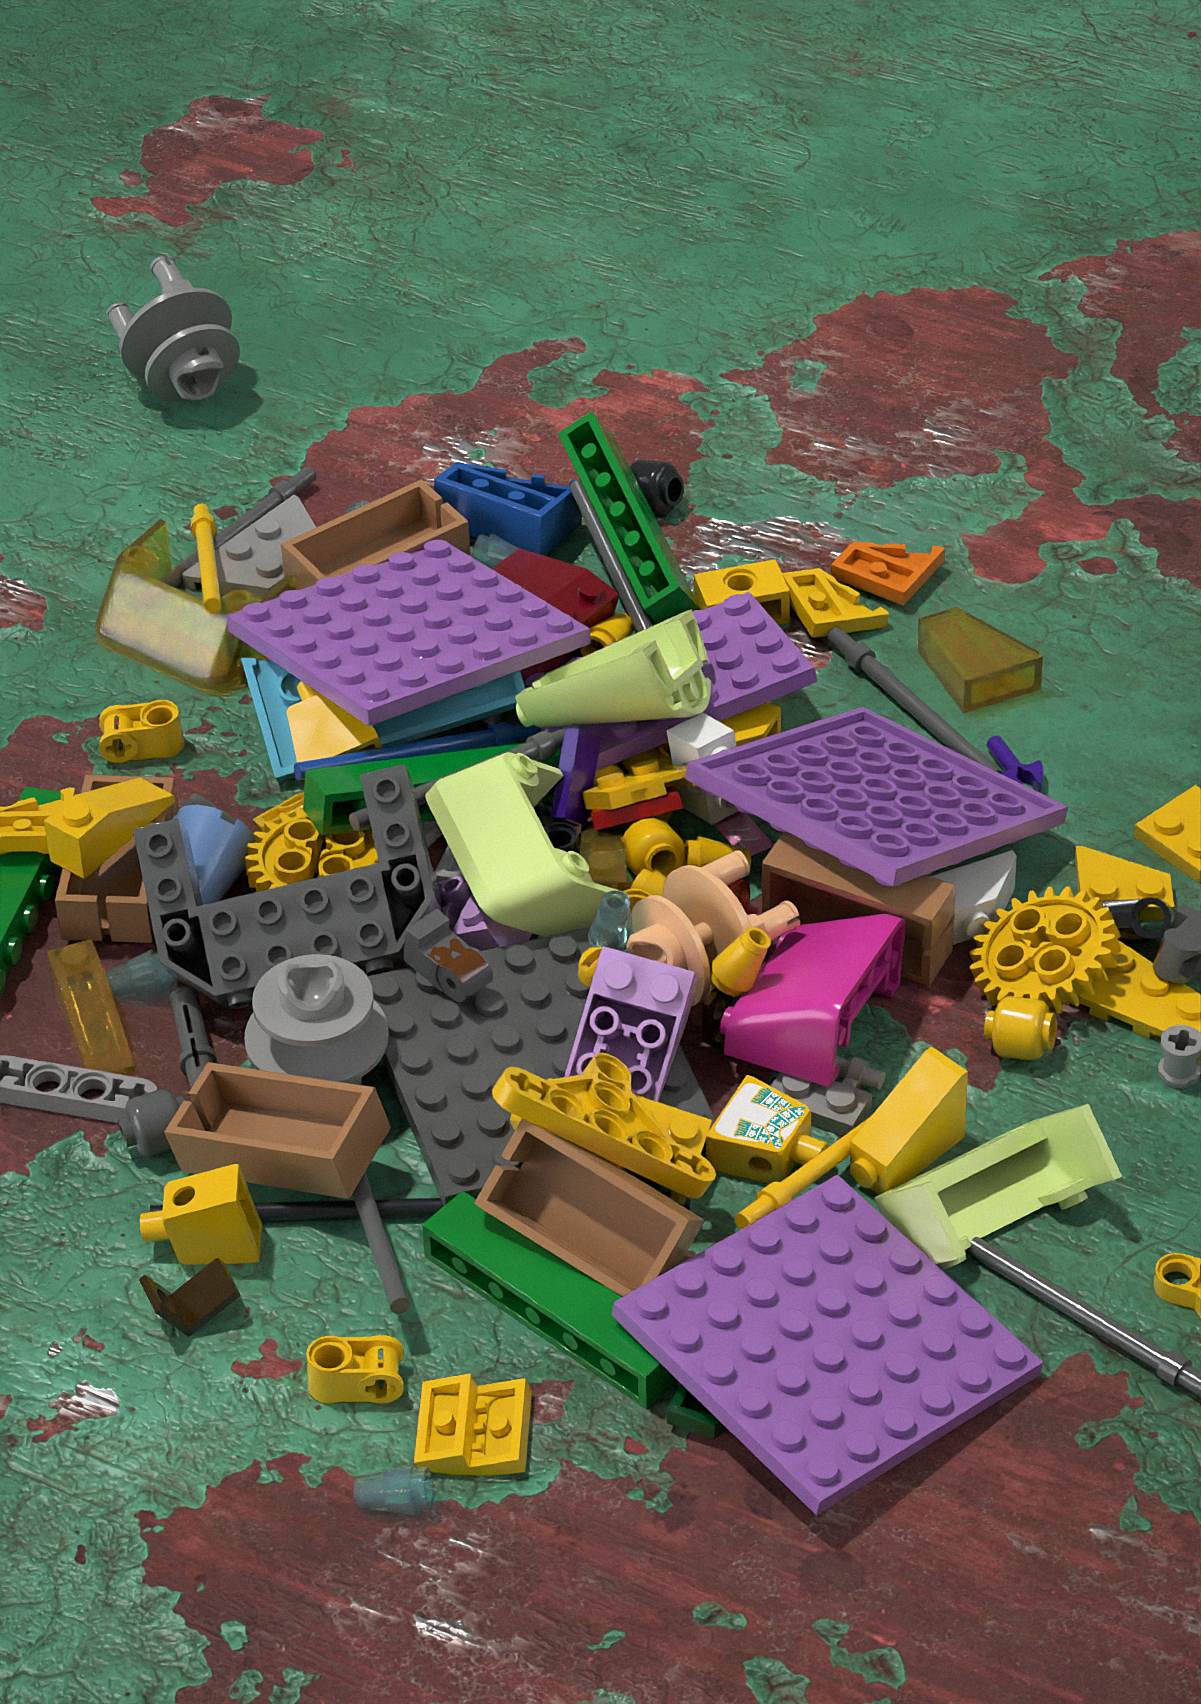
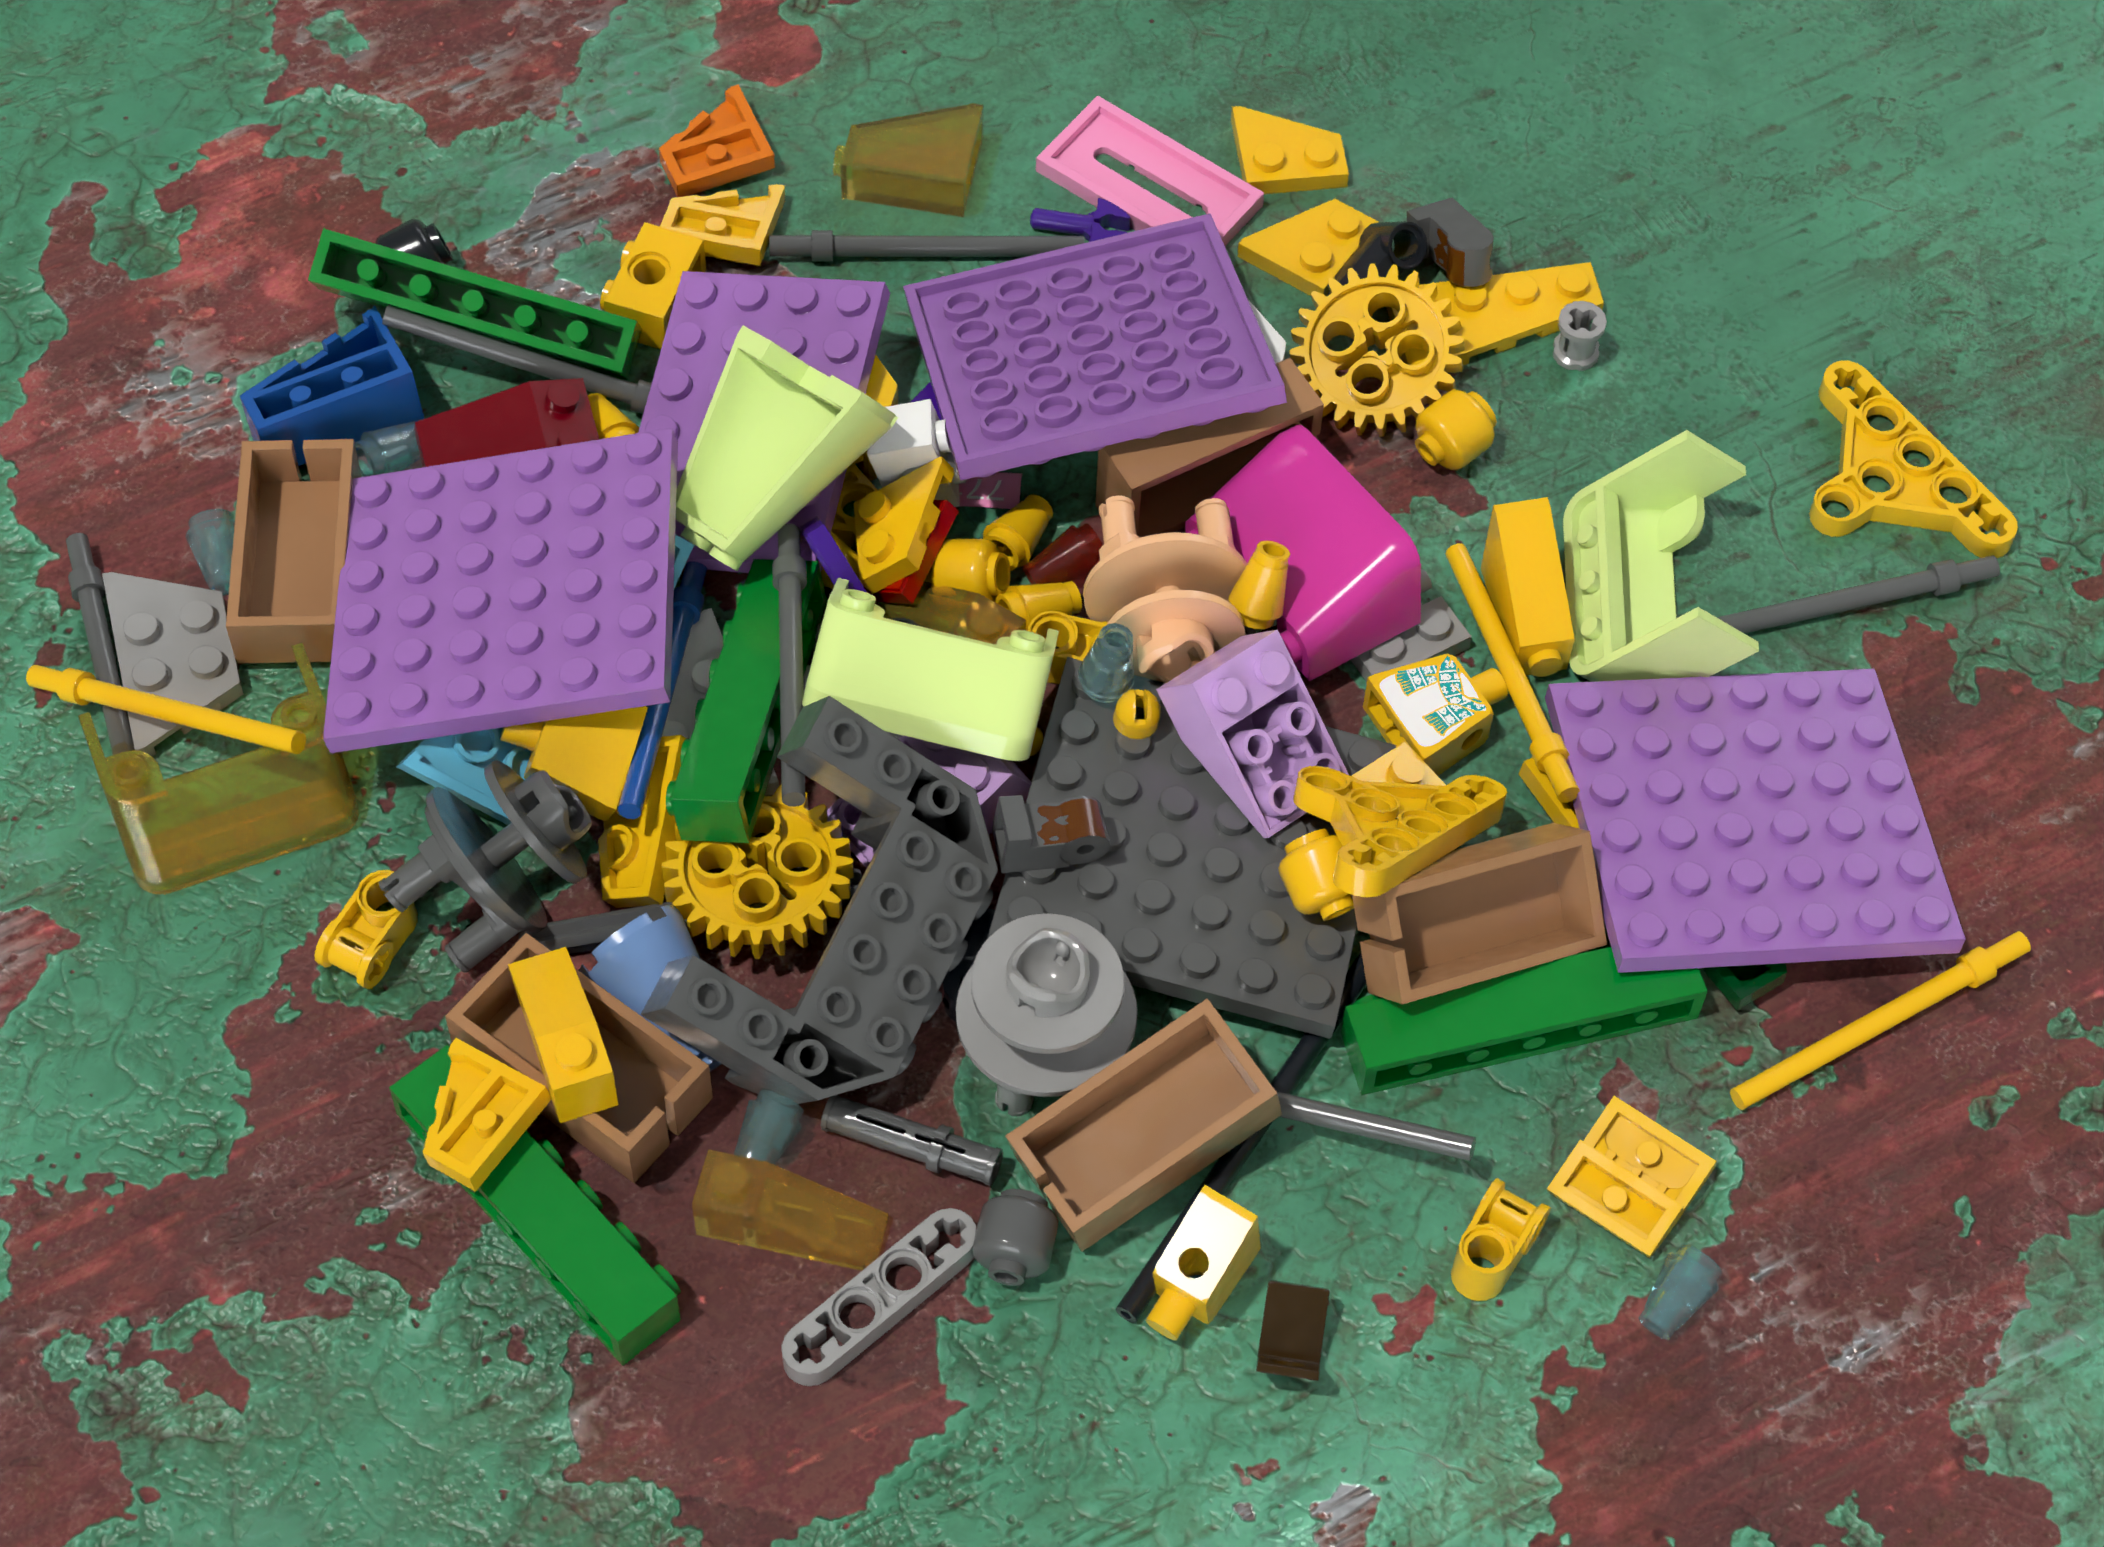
camera: 60 degrees left, 15 degrees up
none -> dark grey piece [379,760,591,973]
none -> bright pink piece [1036,95,1264,246]
none -> yellow bar [1730,931,2031,1110]

